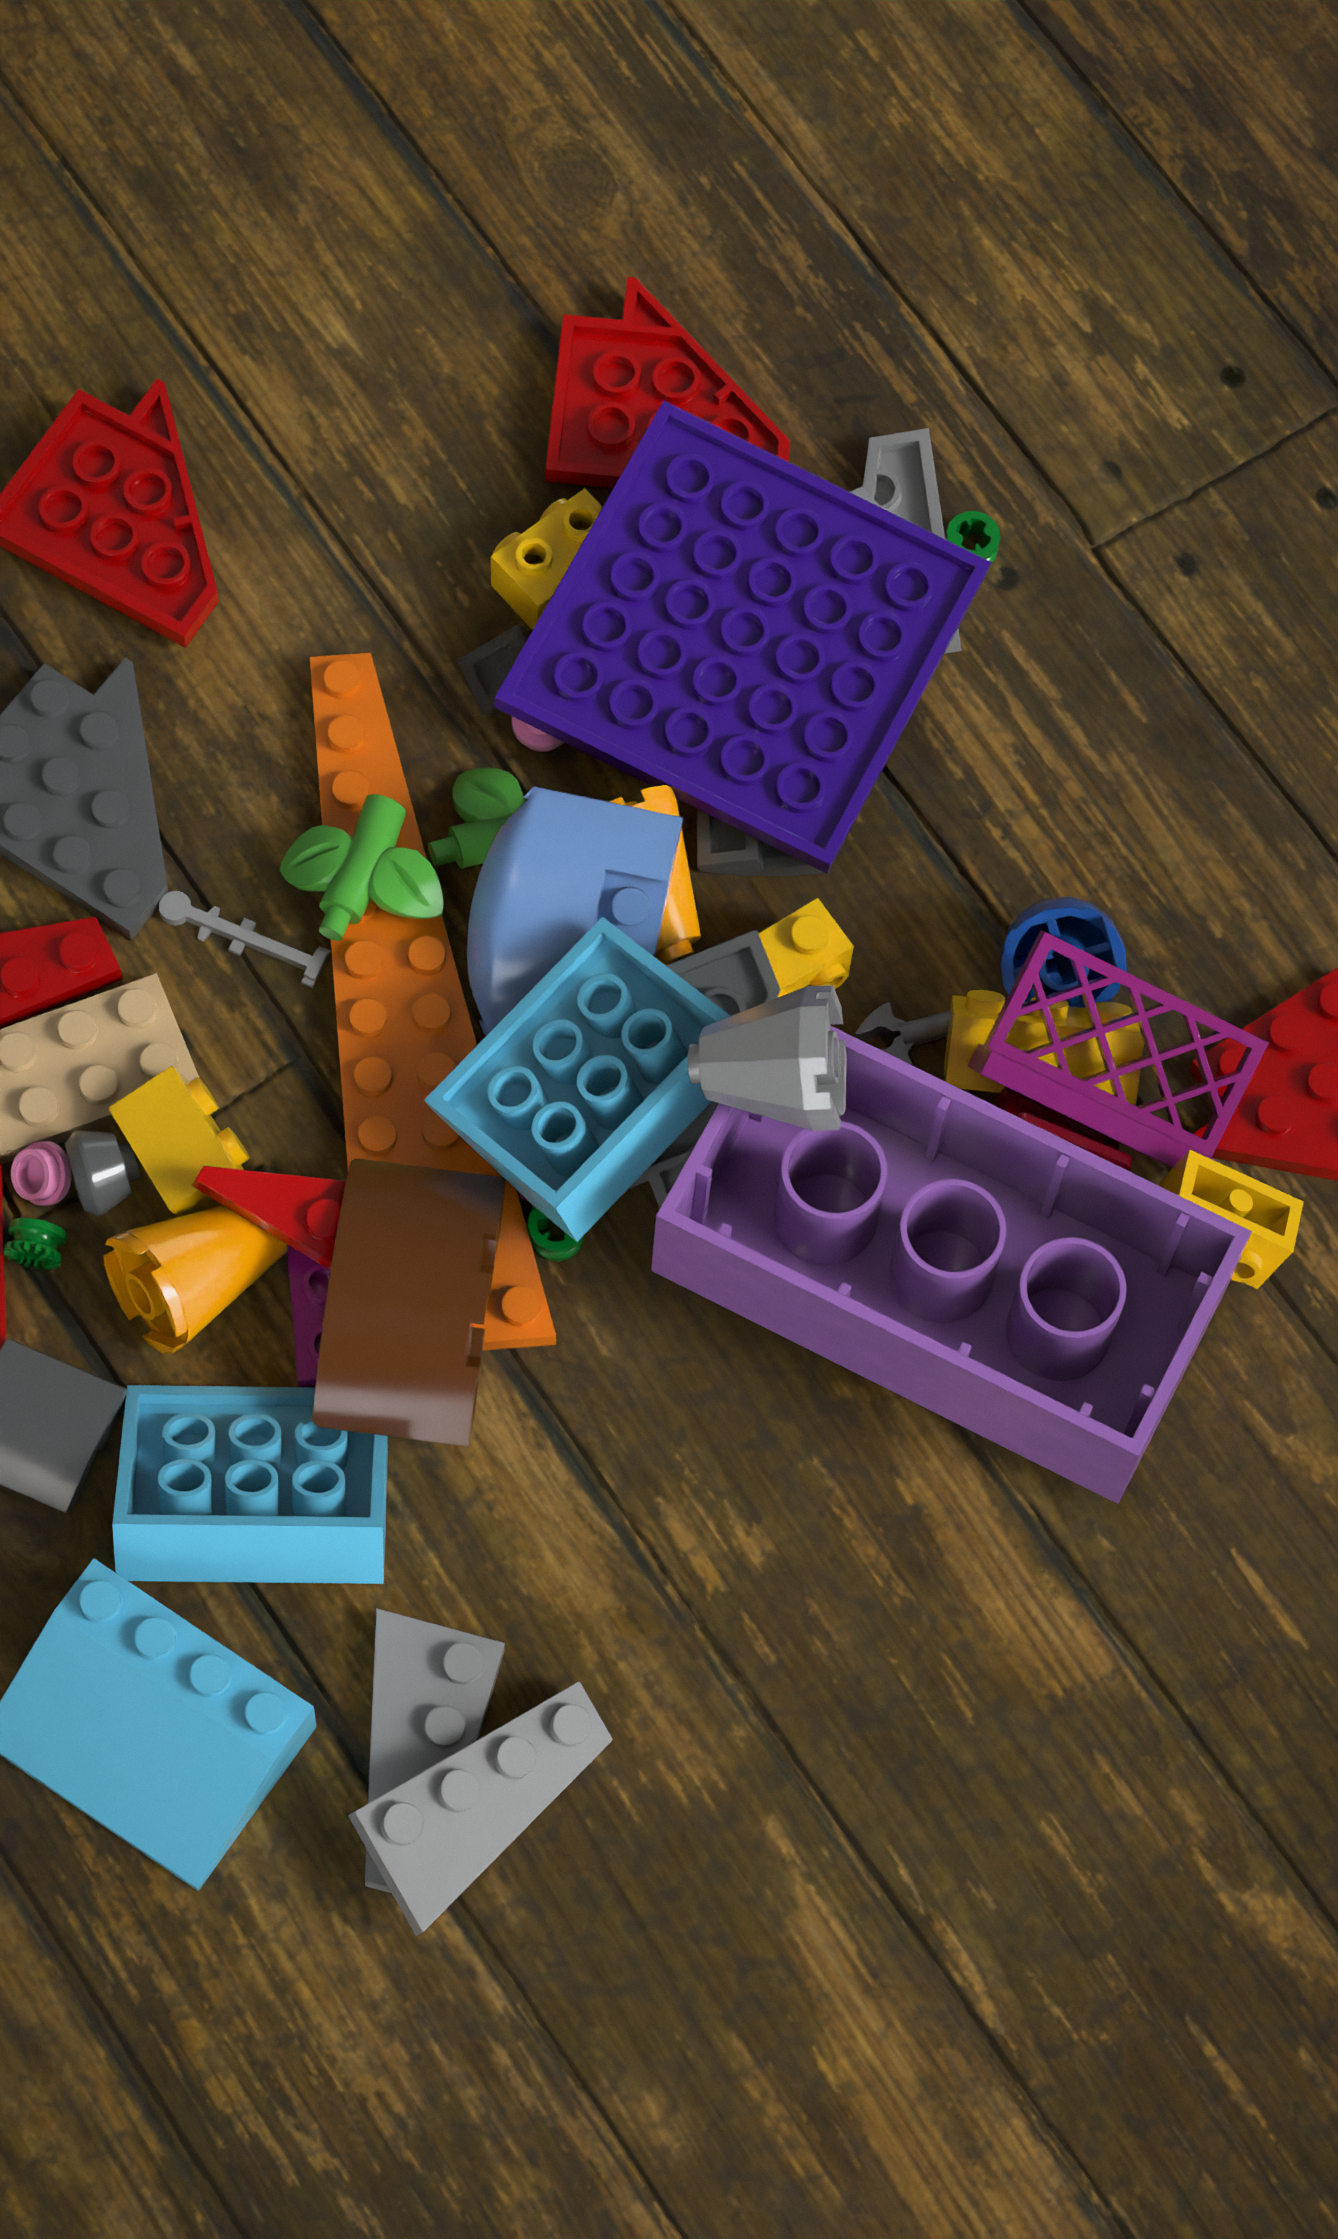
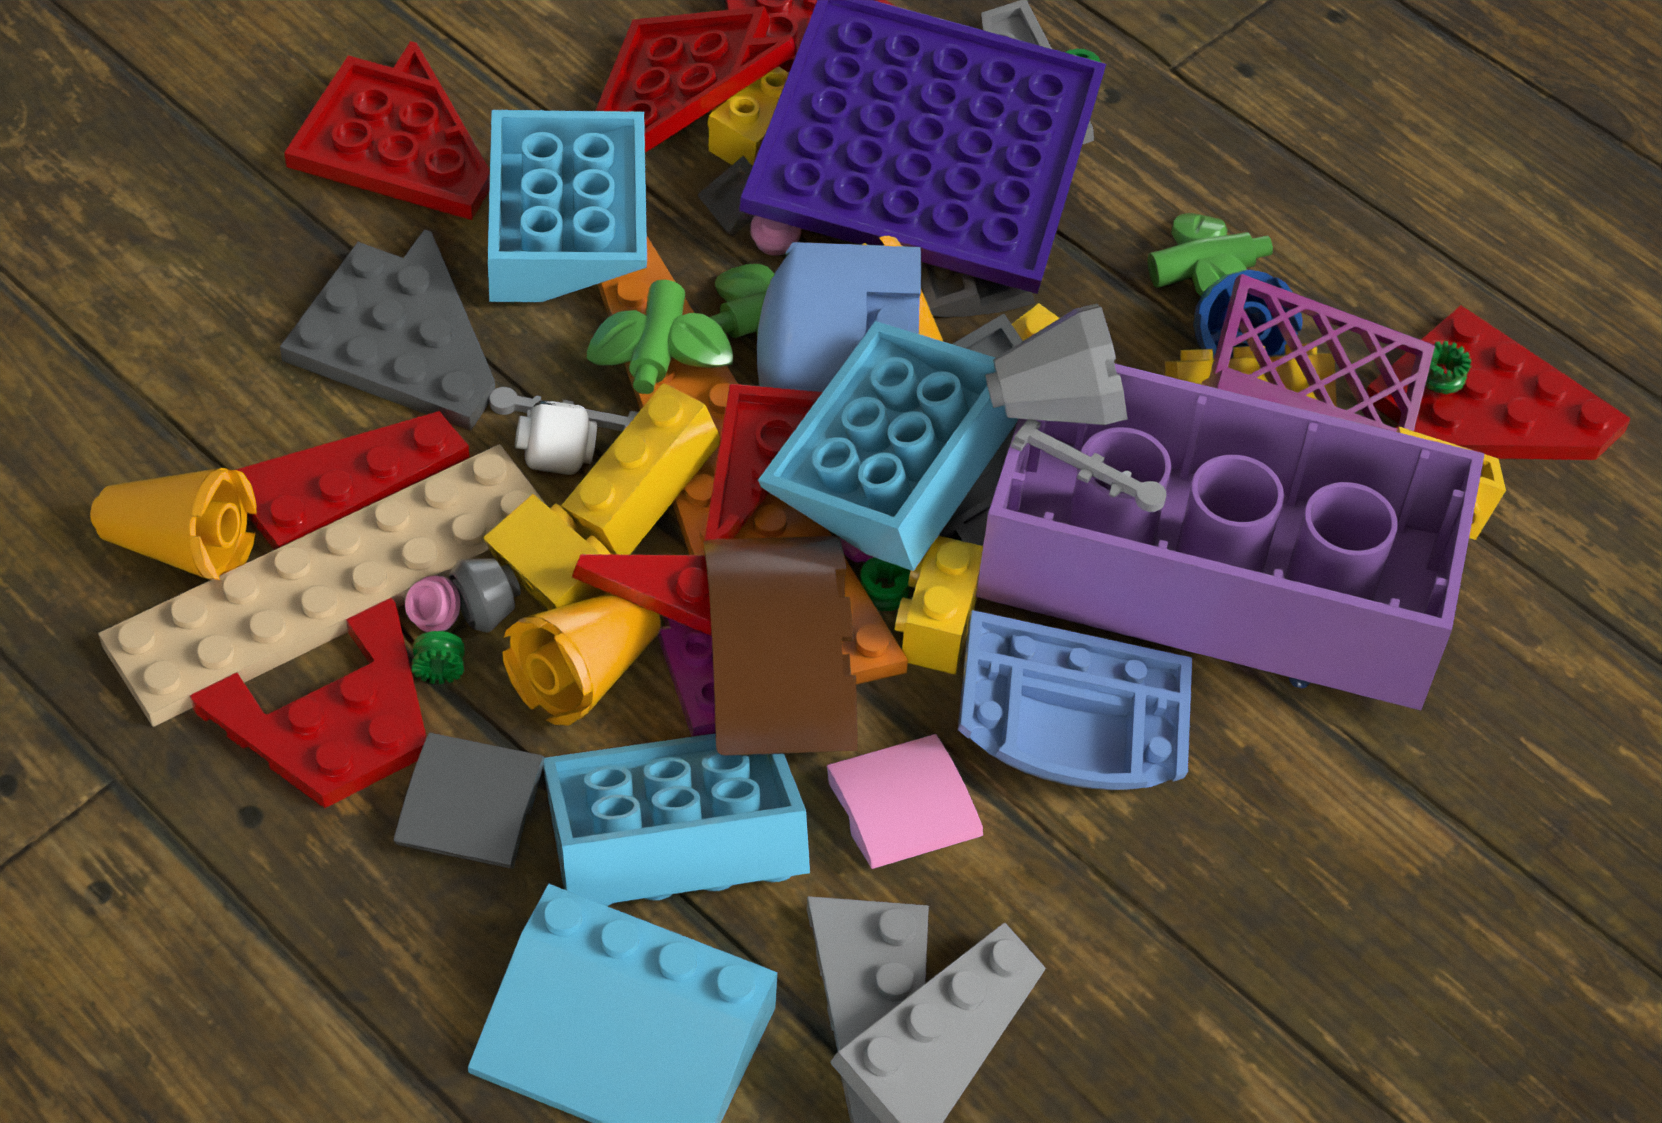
camera: 10 degrees left, 15 degrees down
none -> medium azure slope [488,110,647,302]
none -> white head [515,400,597,475]
none -> yellow brick [561,383,721,555]
none -> red wing [595,6,797,153]
none -> red wing [704,384,823,555]
none -> bright pink slope [827,734,983,869]
none -> yellow brick [895,536,983,675]
none -> medium blue slope [958,610,1192,790]
none -> light grey piece [1011,419,1167,512]
none -> bright green plant [1147,213,1273,296]
none -> green bush [1425,341,1471,394]

